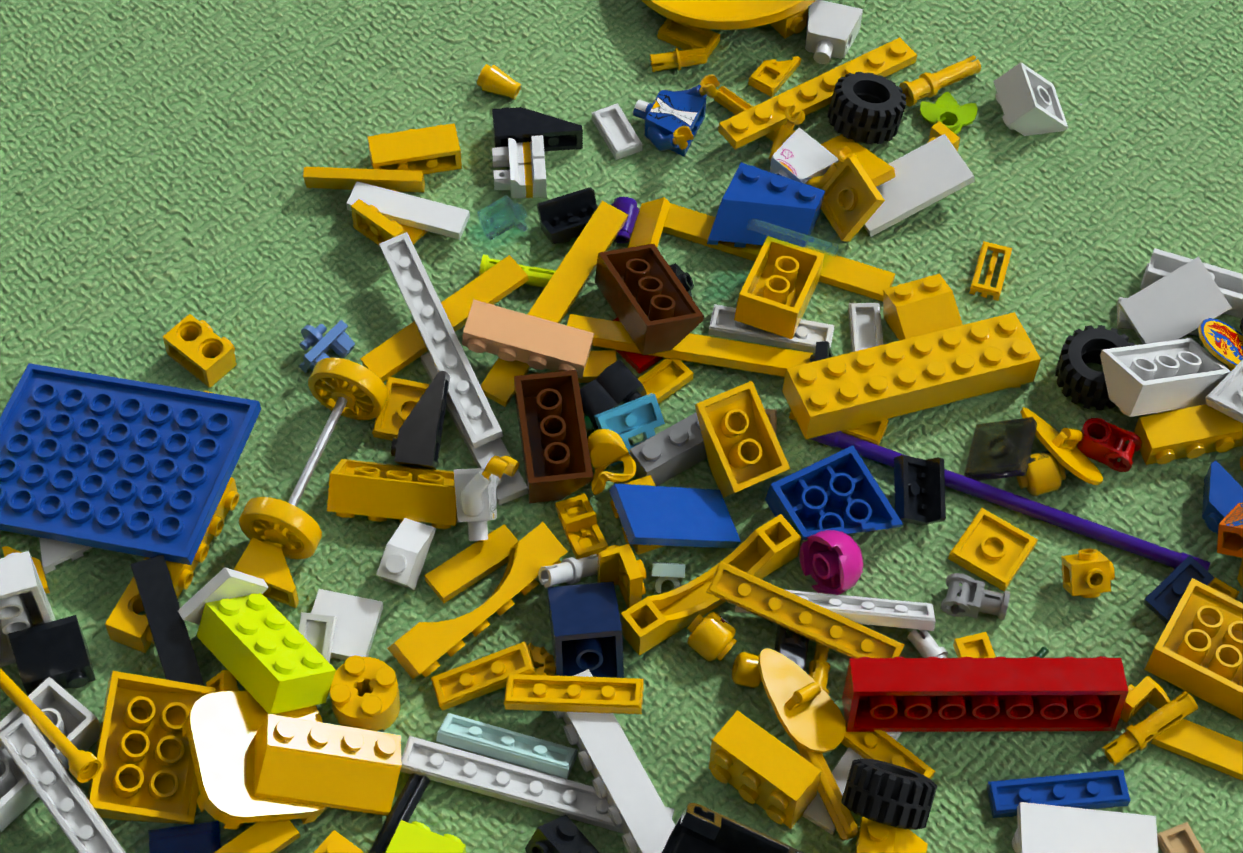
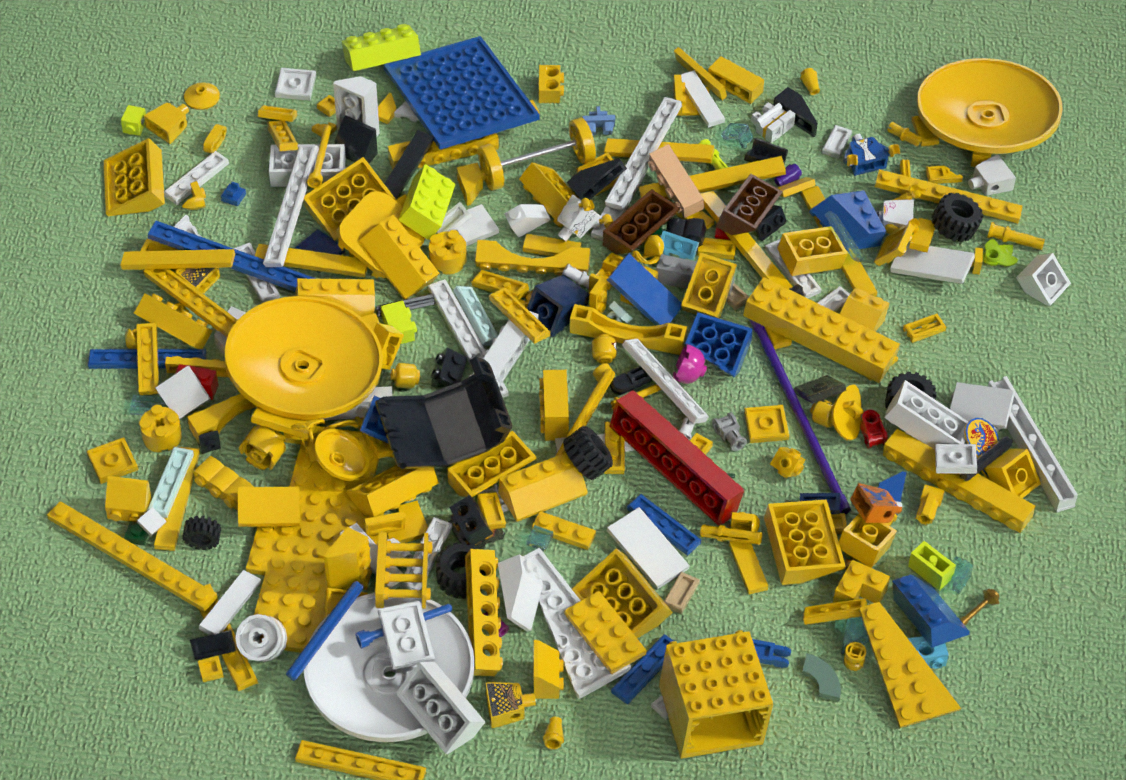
camera: 50 degrees right, 5 degrees down
white tile [178,567,269,624] -> none
yellow tile [706,561,905,658] -> none
yellow shield [758,648,846,754] -> none
black bracket [894,455,946,526] -> none

